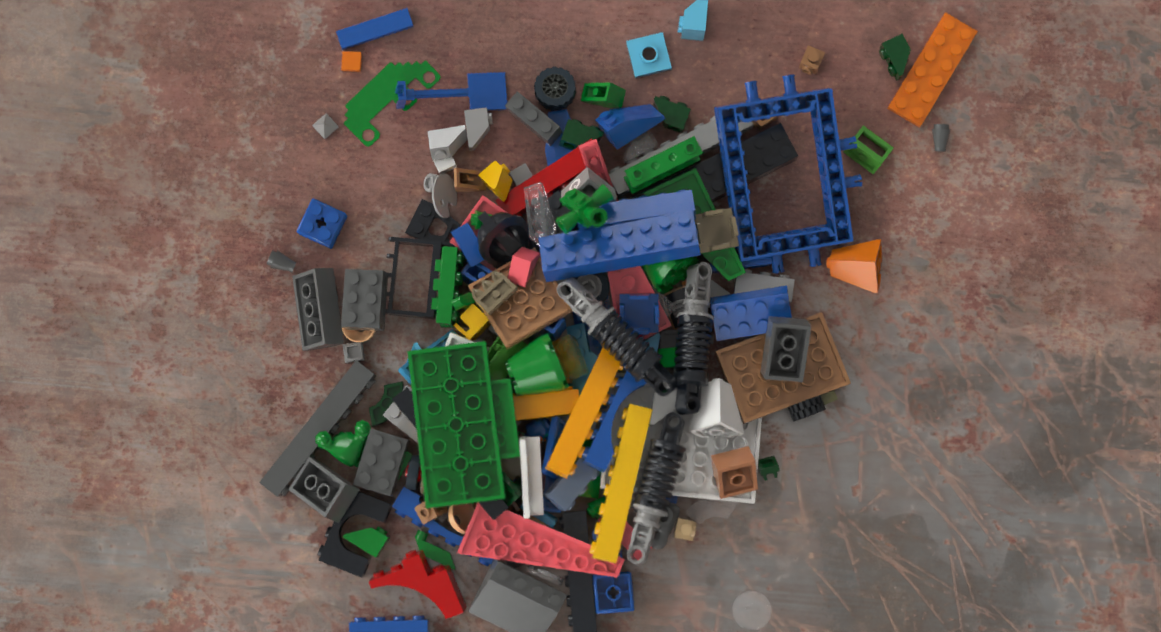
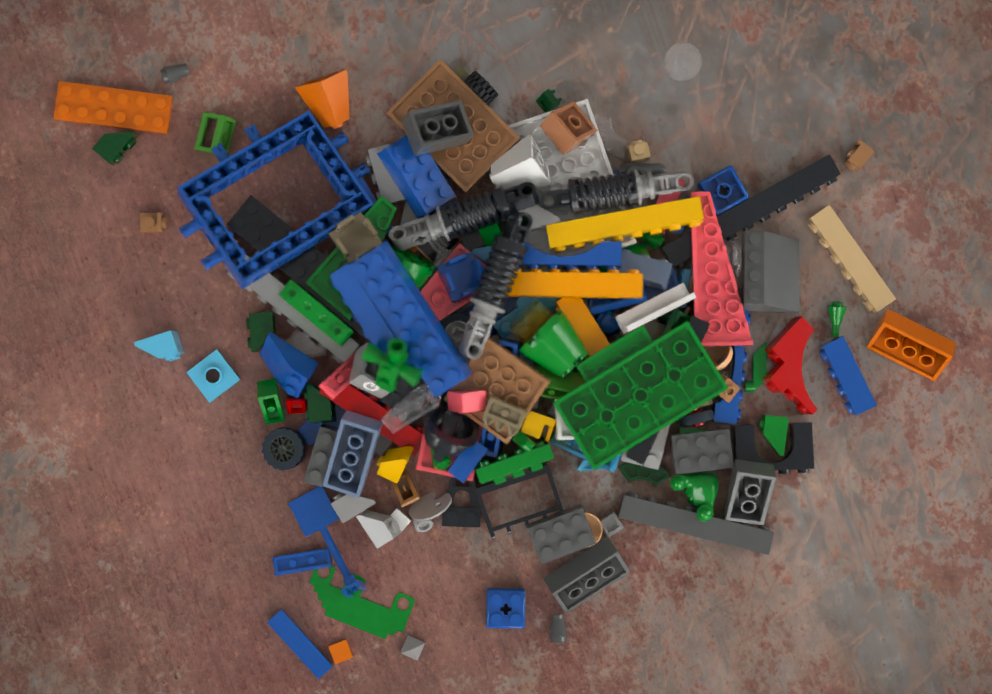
camera: 120 degrees left, 5 degrees up
none -> blue tile [272,548,333,576]
none -> red slope [286,396,307,414]
none -> sand blue brick [323,410,383,498]

